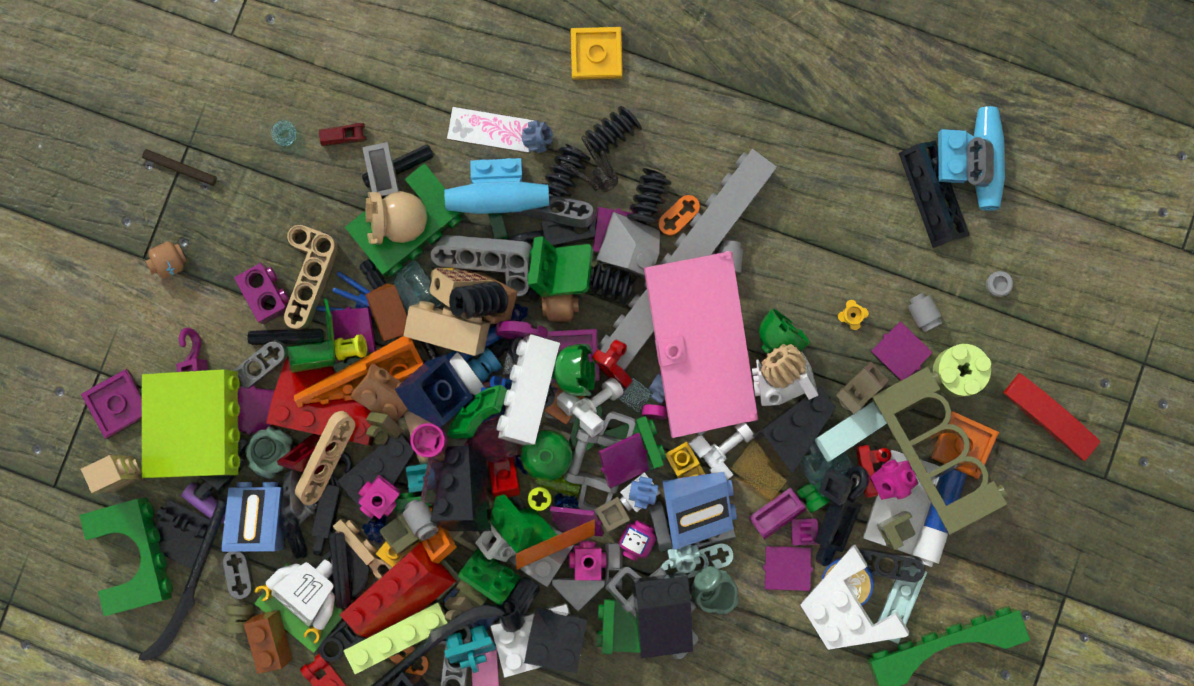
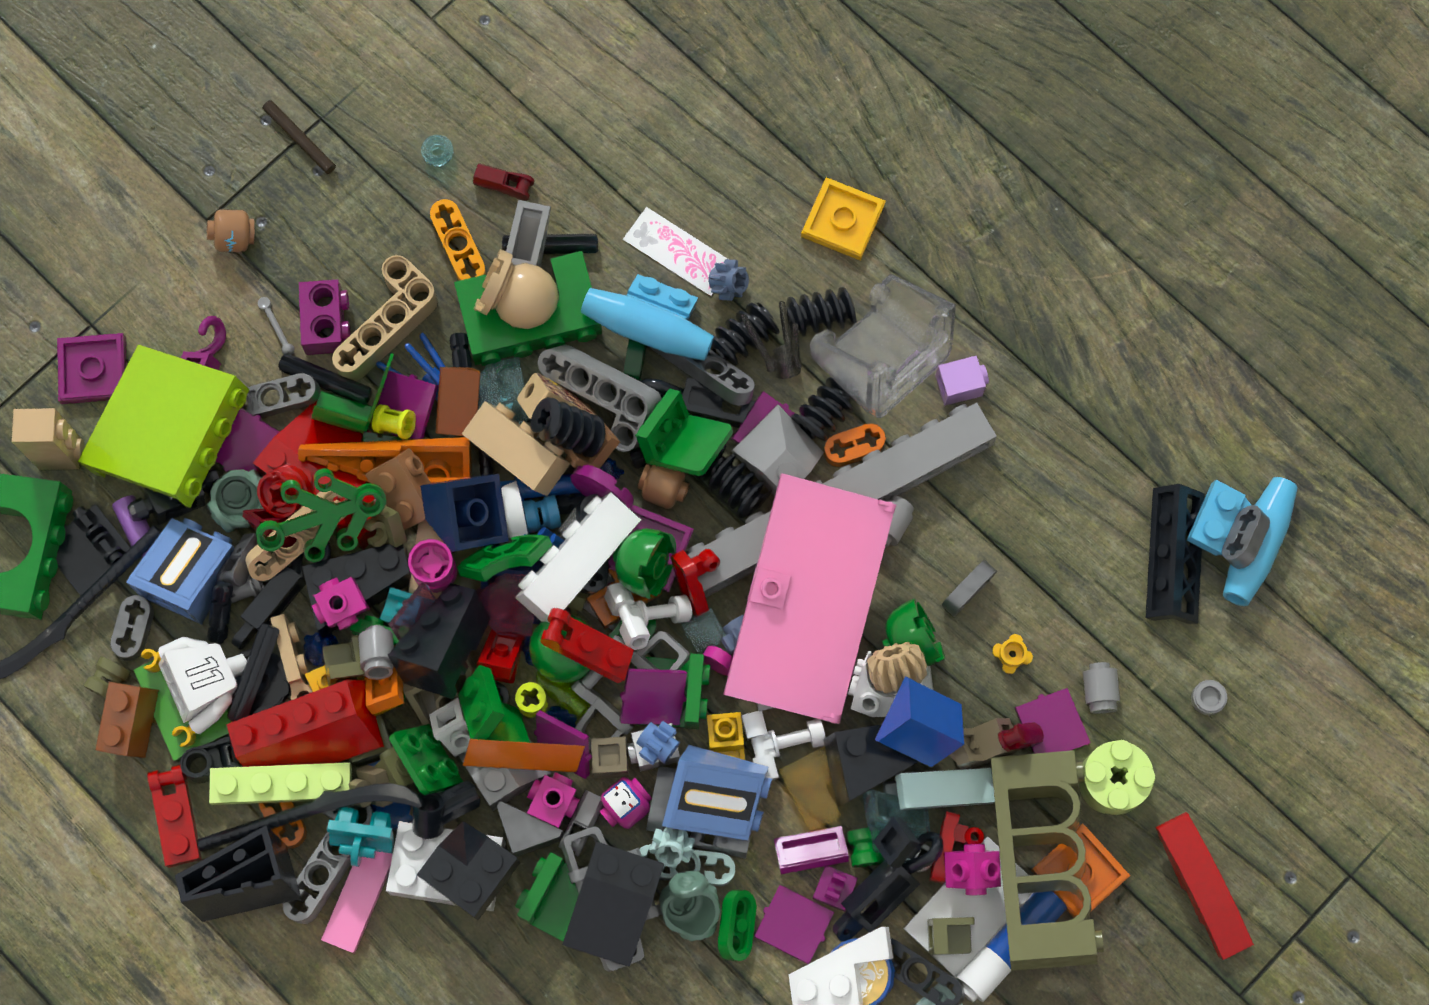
camera: 20 degrees right, 10 degrees down
none -> green plant [256,468,386,563]
none -> light grey hinge [257,297,295,355]
none -> red wheel [257,464,312,518]
none -> light orange beam [430,199,486,281]
none -> red plate [540,608,634,683]
none -> green plate [718,890,757,961]
none -> clear windscreen [810,274,956,418]
none -> blue slope [875,676,964,767]
none -> lavender brick [935,356,989,406]
none -> flat silver beam [941,560,997,617]
none -> dark red bar [998,722,1044,751]

